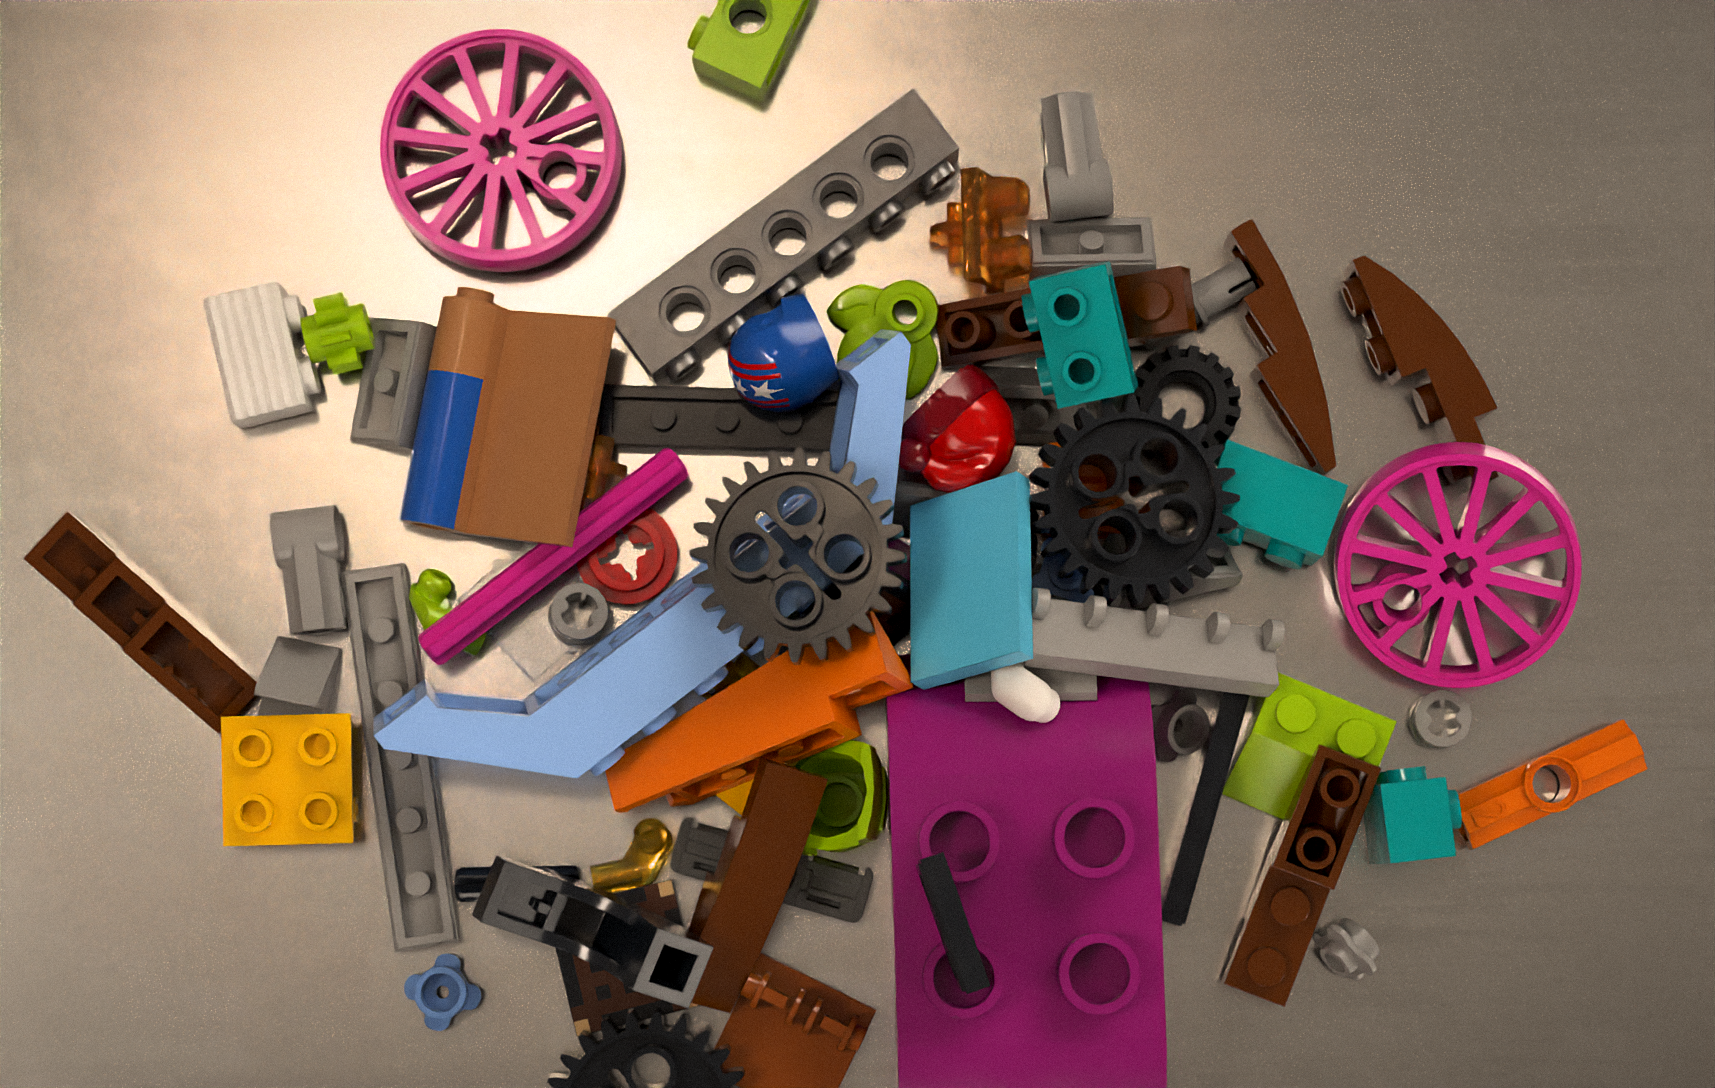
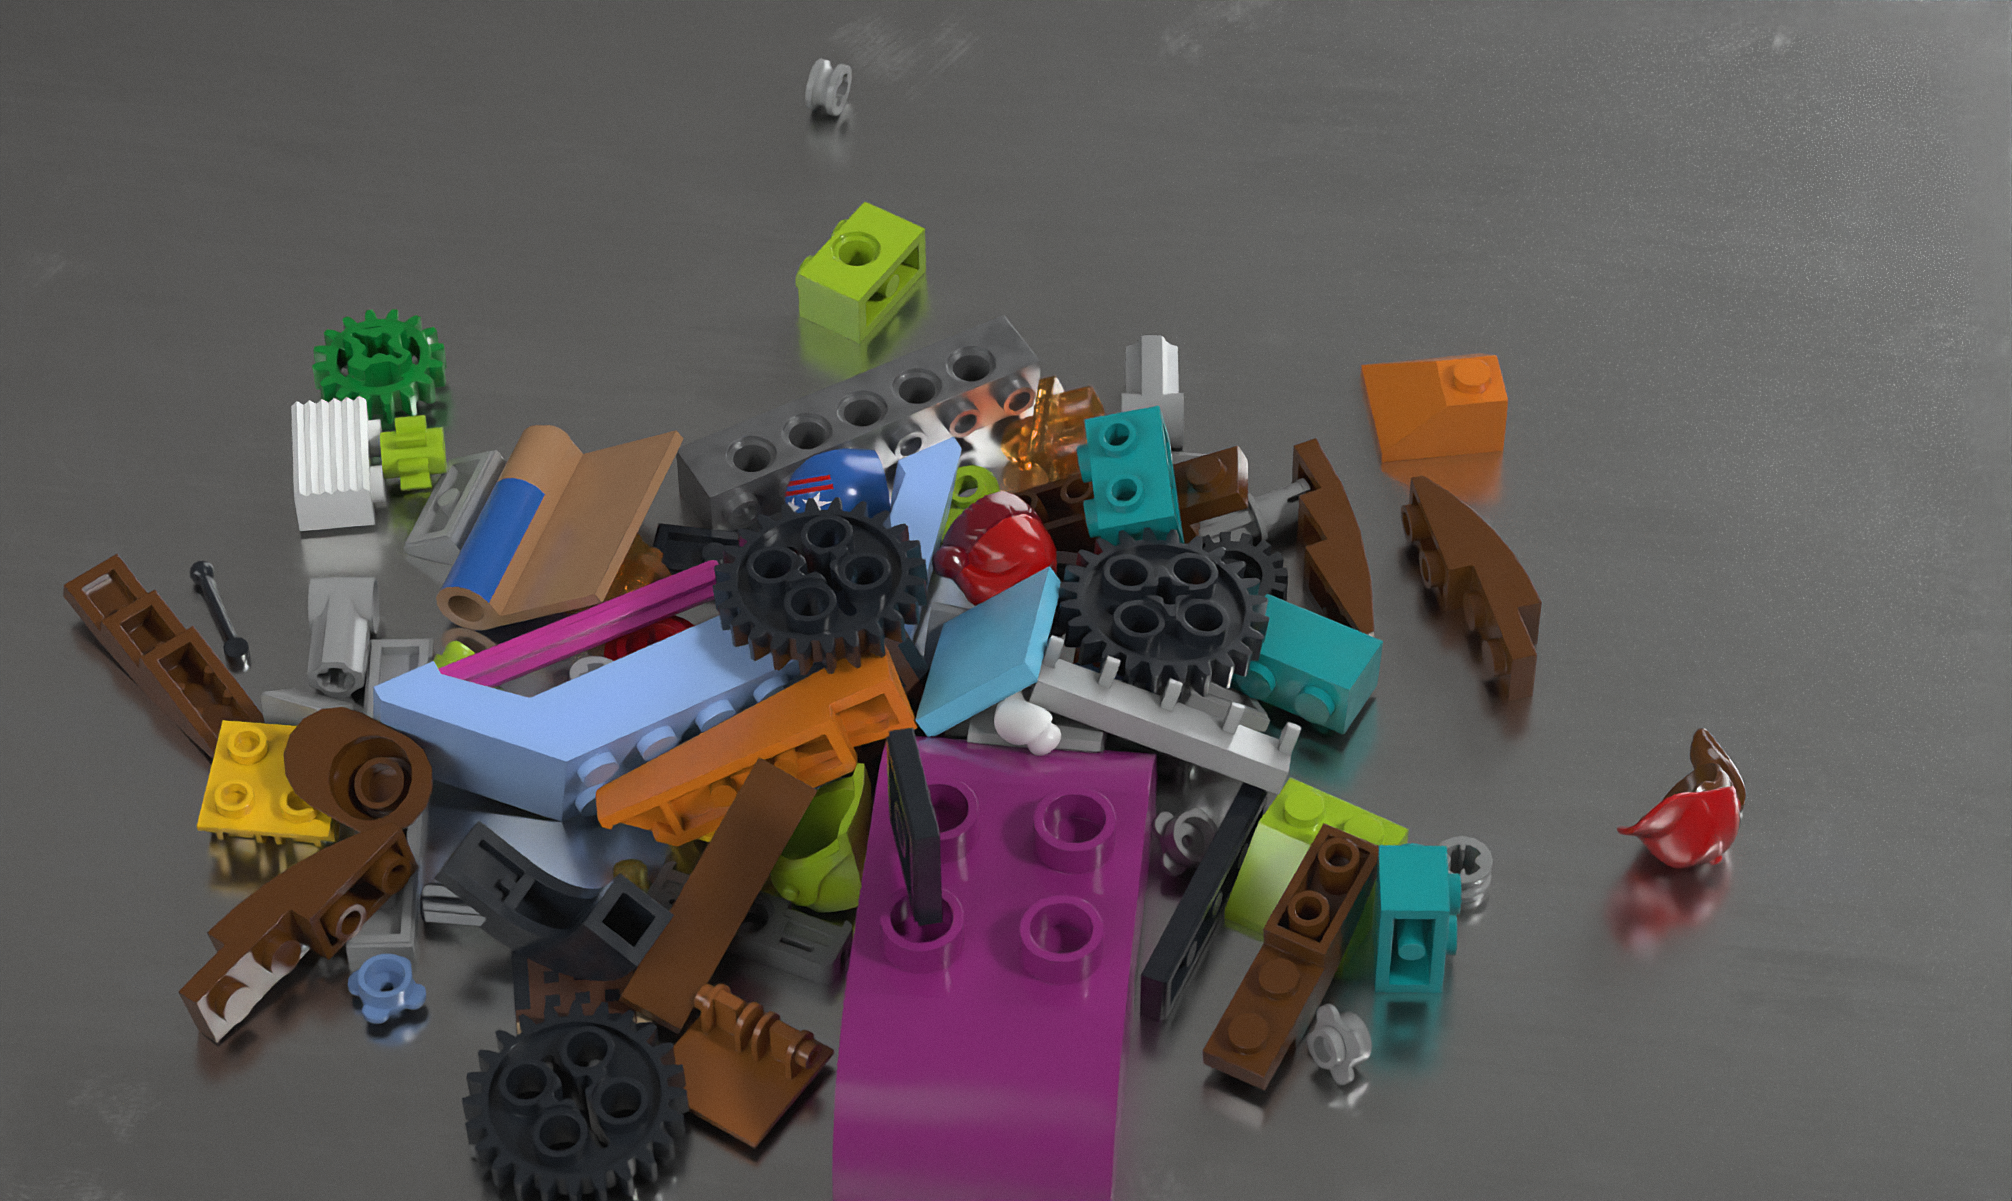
camera: 10 degrees right, 35 degrees down
dark pink piece [380,29,622,272] -> none
dark pink piece [1334,442,1582,688] -> none
orange piece [1457,719,1647,850] -> none
none -> reddish brown slope [178,822,419,1043]
none -> black hinge [189,561,250,665]
none -> reddish brown piece [284,707,433,832]
none -> green gear [312,309,447,424]
none -> orange slope [1361,353,1508,463]
none -> red hair [1617,728,1746,868]

